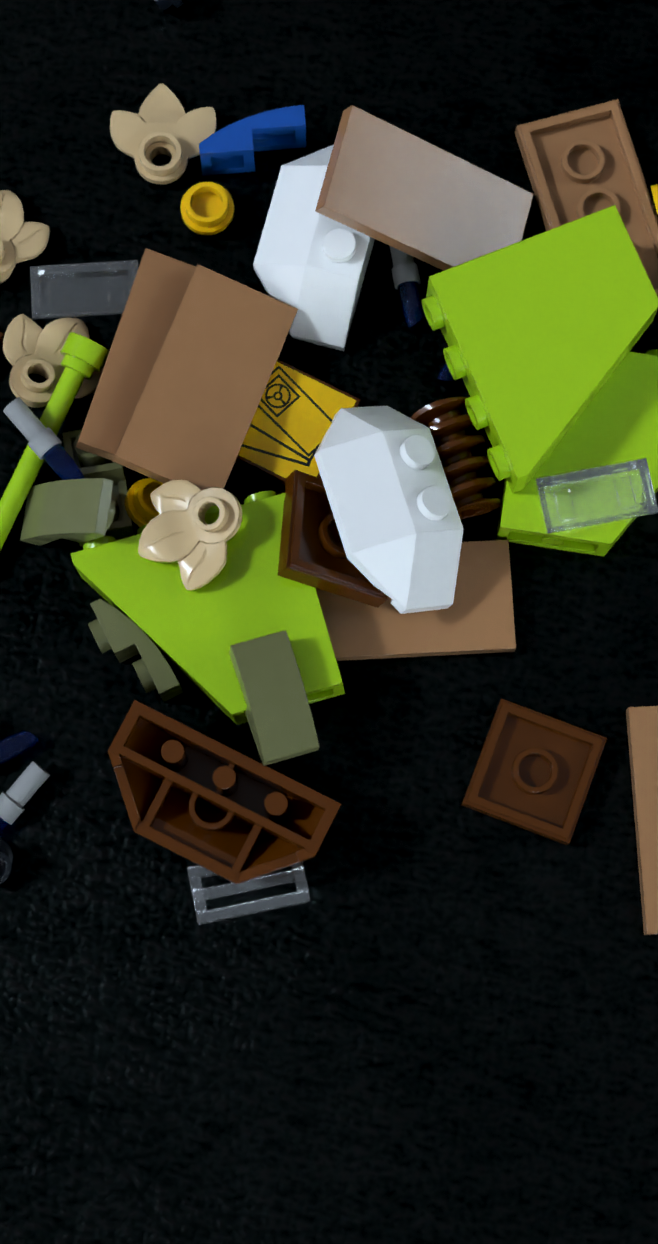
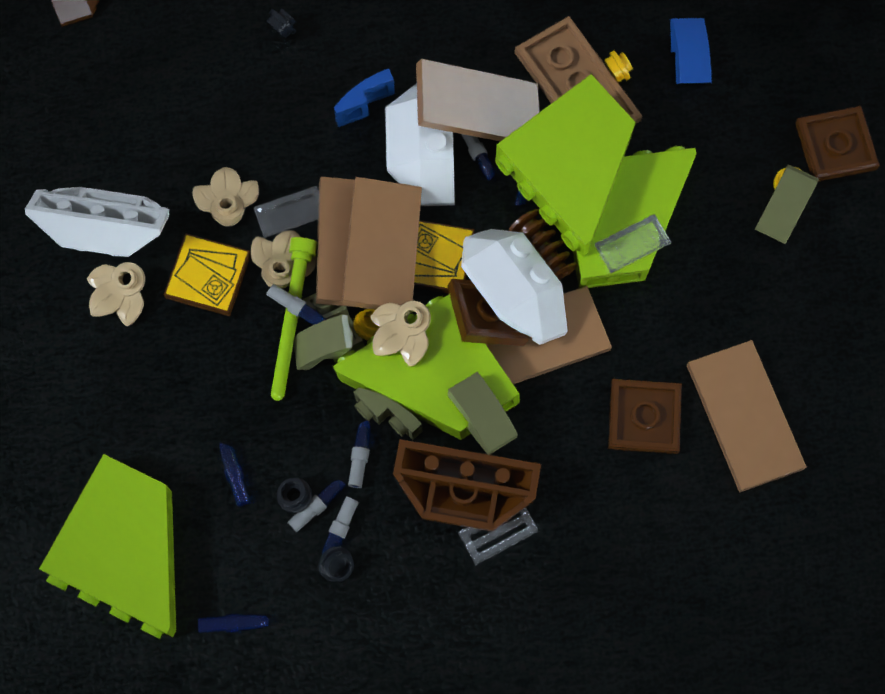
camera: 15 degrees left, 5 degrees down
tan plate [110,83,217,185] -> none
yellow plate [180,182,234,235] -> none
none -> light grey piece [348,421,370,488]

